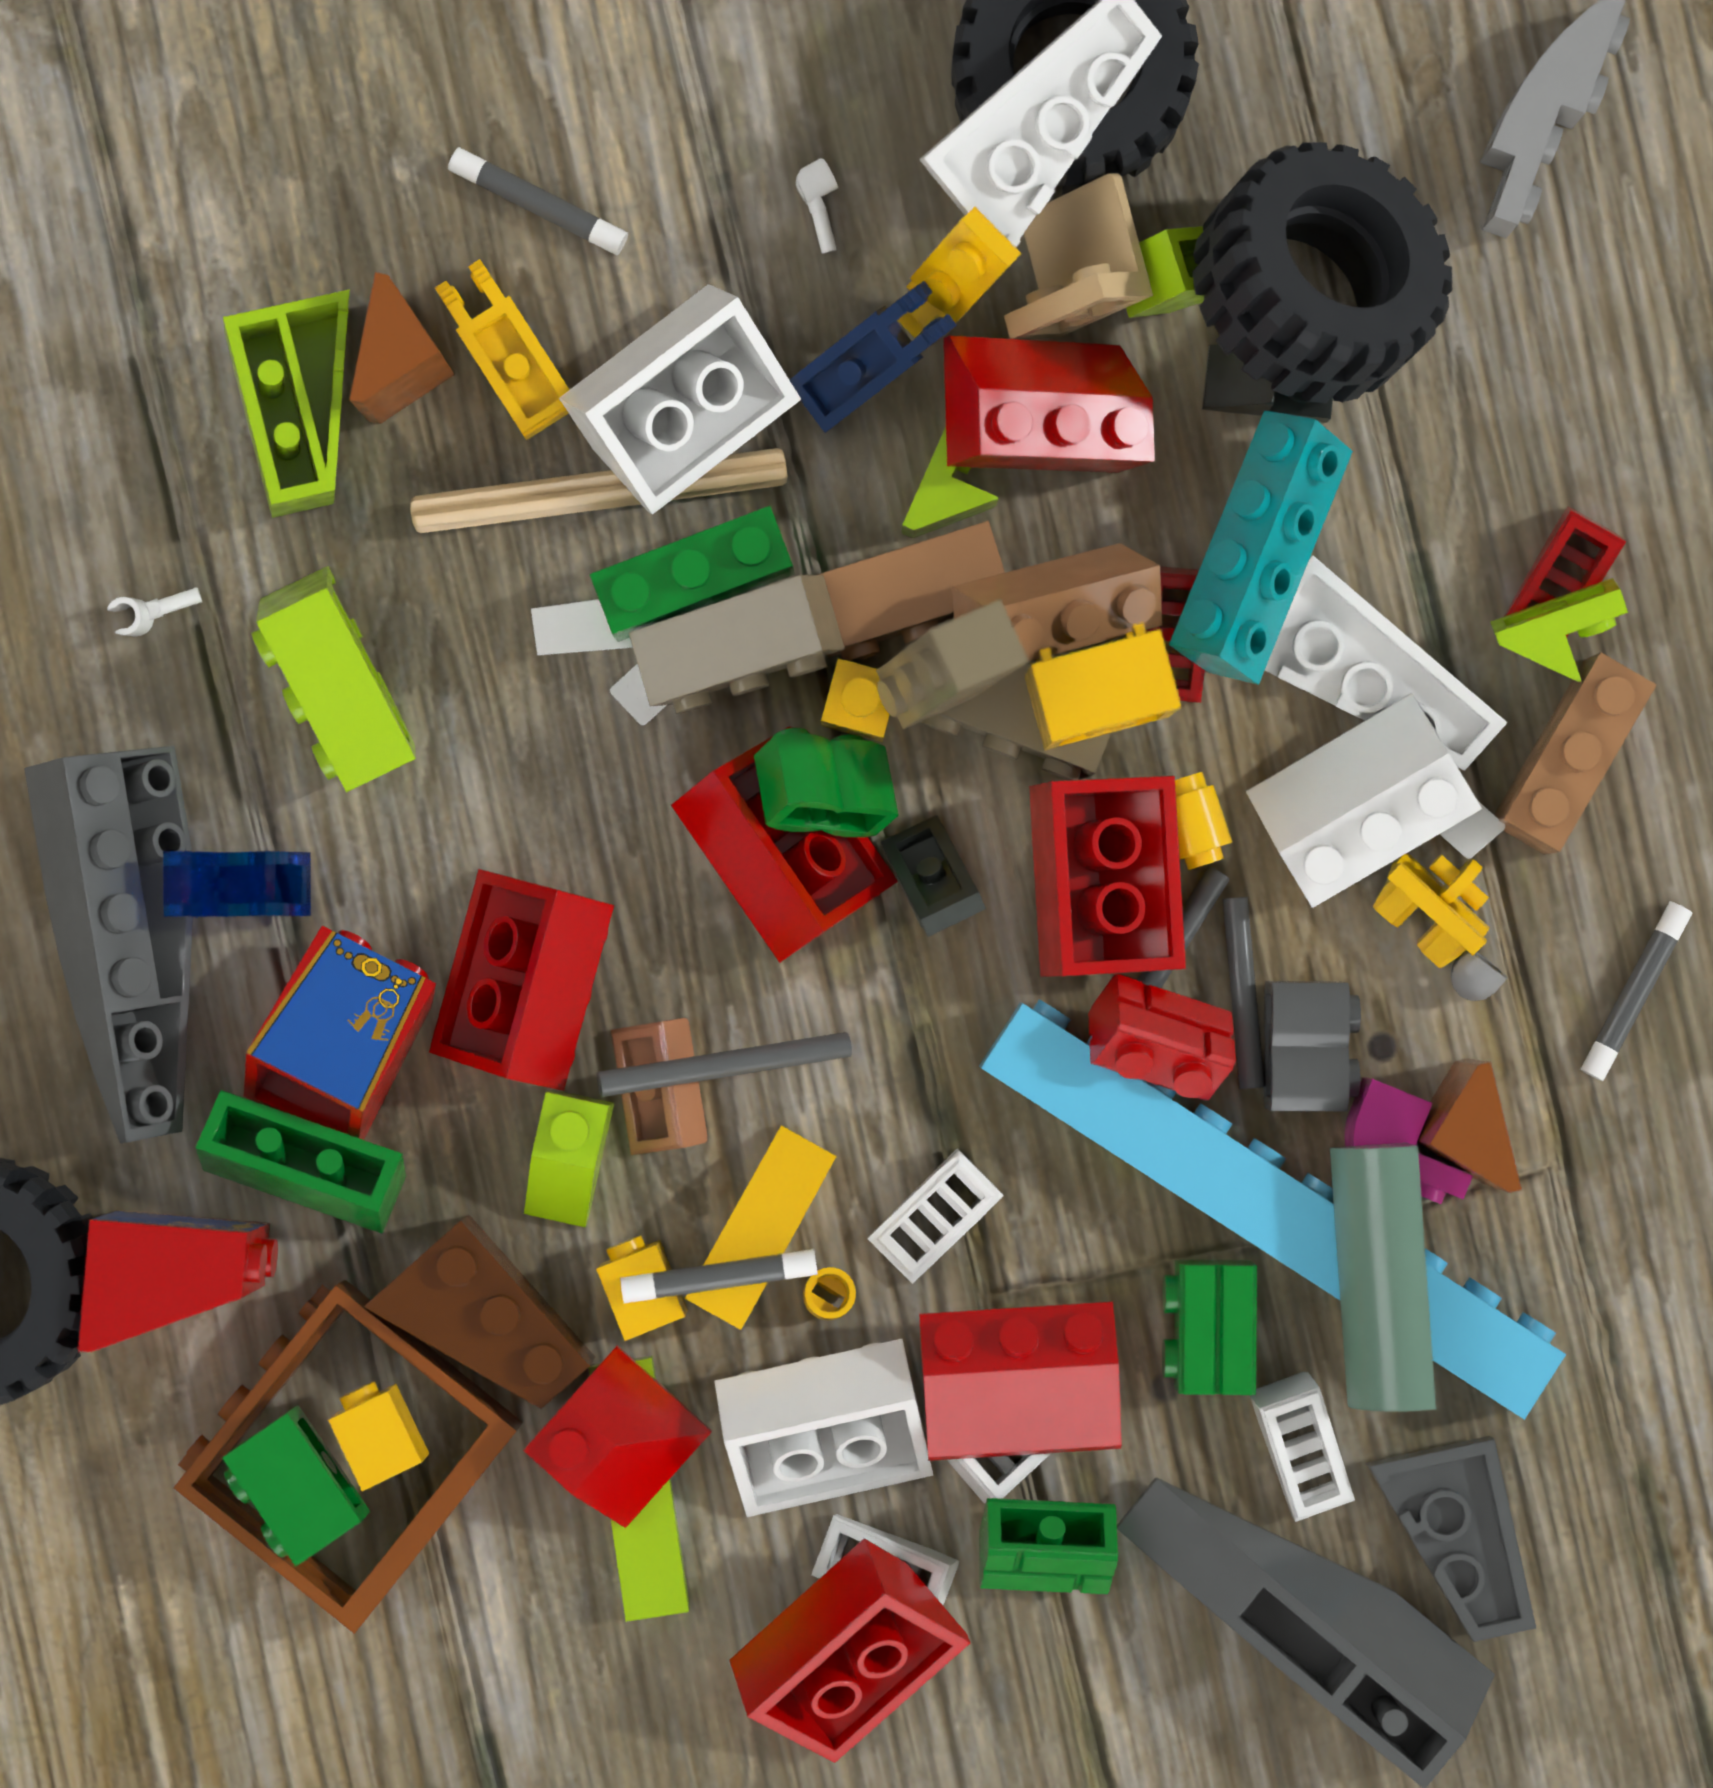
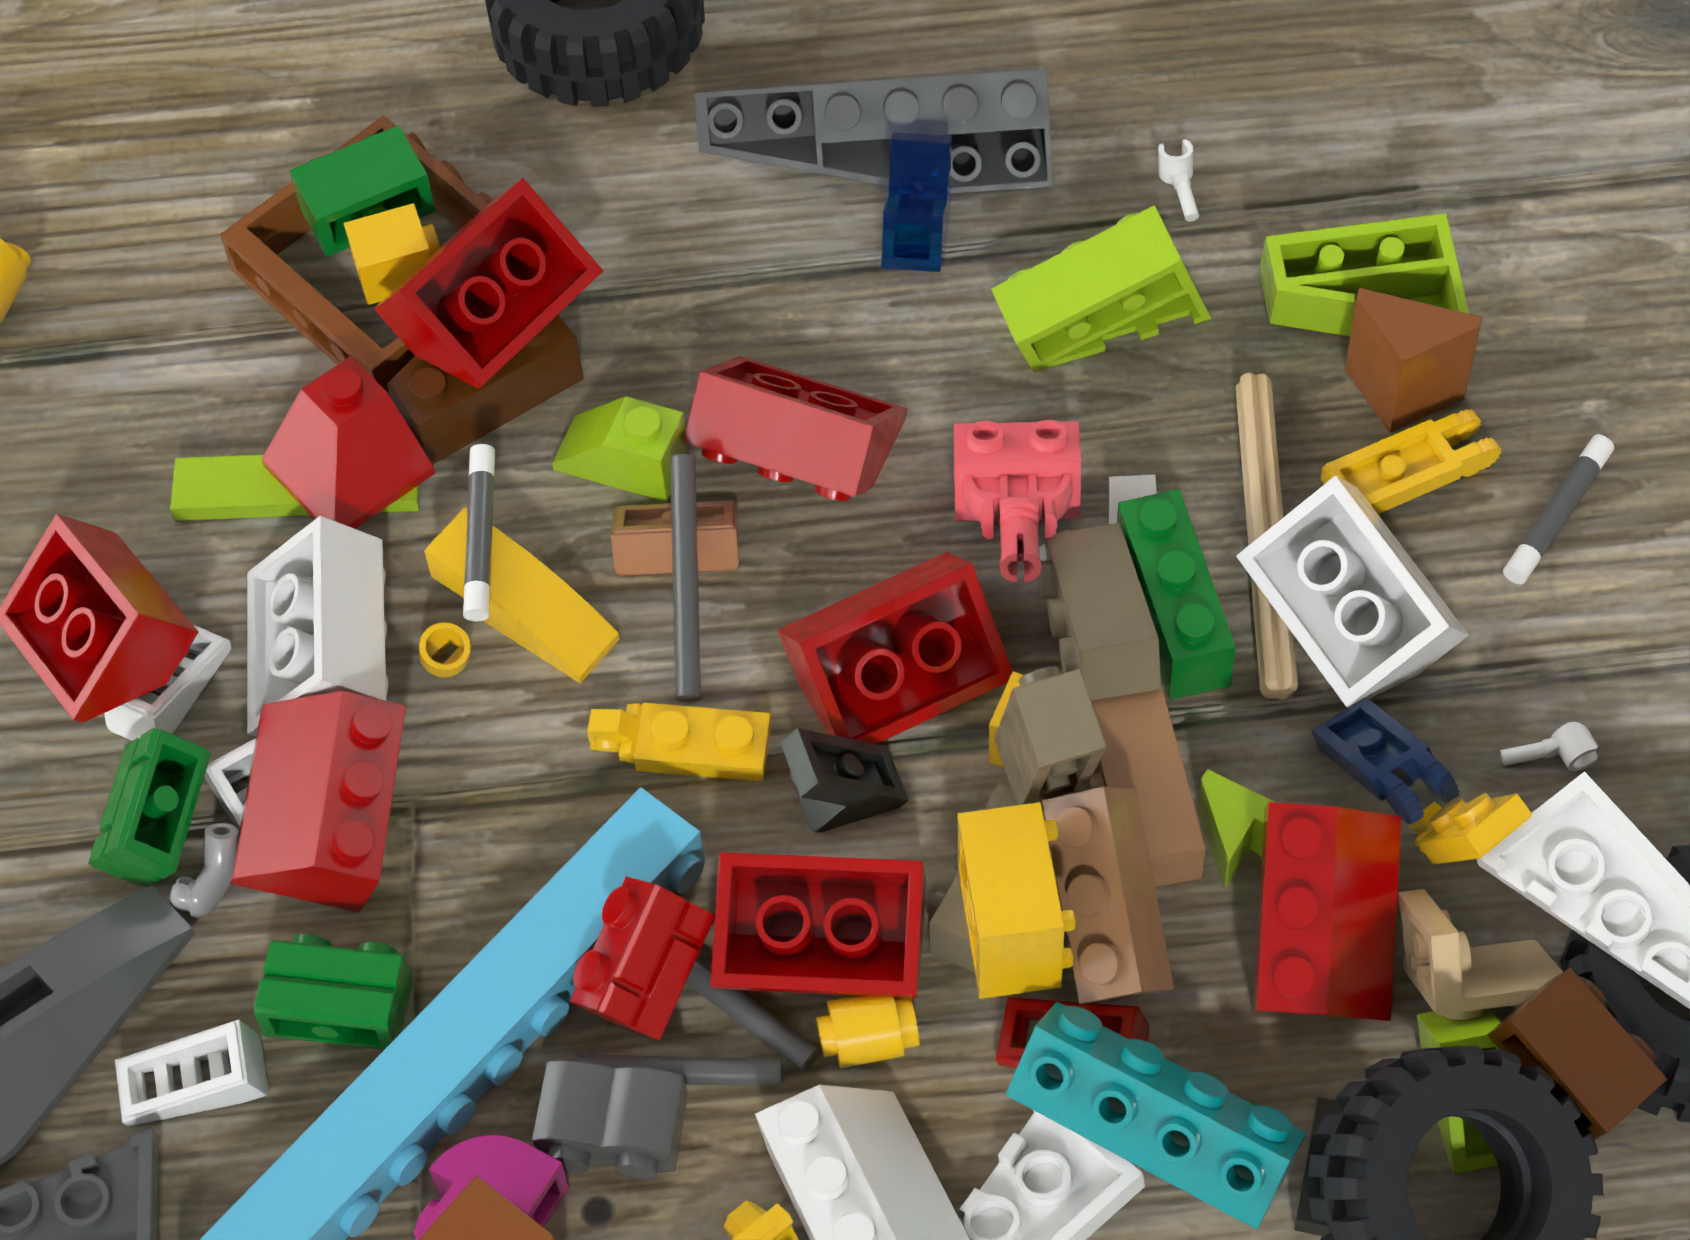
camera: 100 degrees right, 30 degrees down
red slope [78,1210,278,1352] -> none
green brick [195,1090,406,1234] -> none
slope [243,926,437,1140] -> none
yellow brick [596,1235,688,1341] -> none
green brick [754,728,899,837] -> none
white slope [867,1148,1004,1284] -> none
sand green brick [1330,1142,1436,1411] -> none
none -> light grey arm [170,823,238,918]
none -> red slope [374,178,604,389]
none -> yellow hinge [587,703,772,781]
none -> coral brick [954,420,1081,582]
none -> reddish brown brick [1487,967,1667,1140]

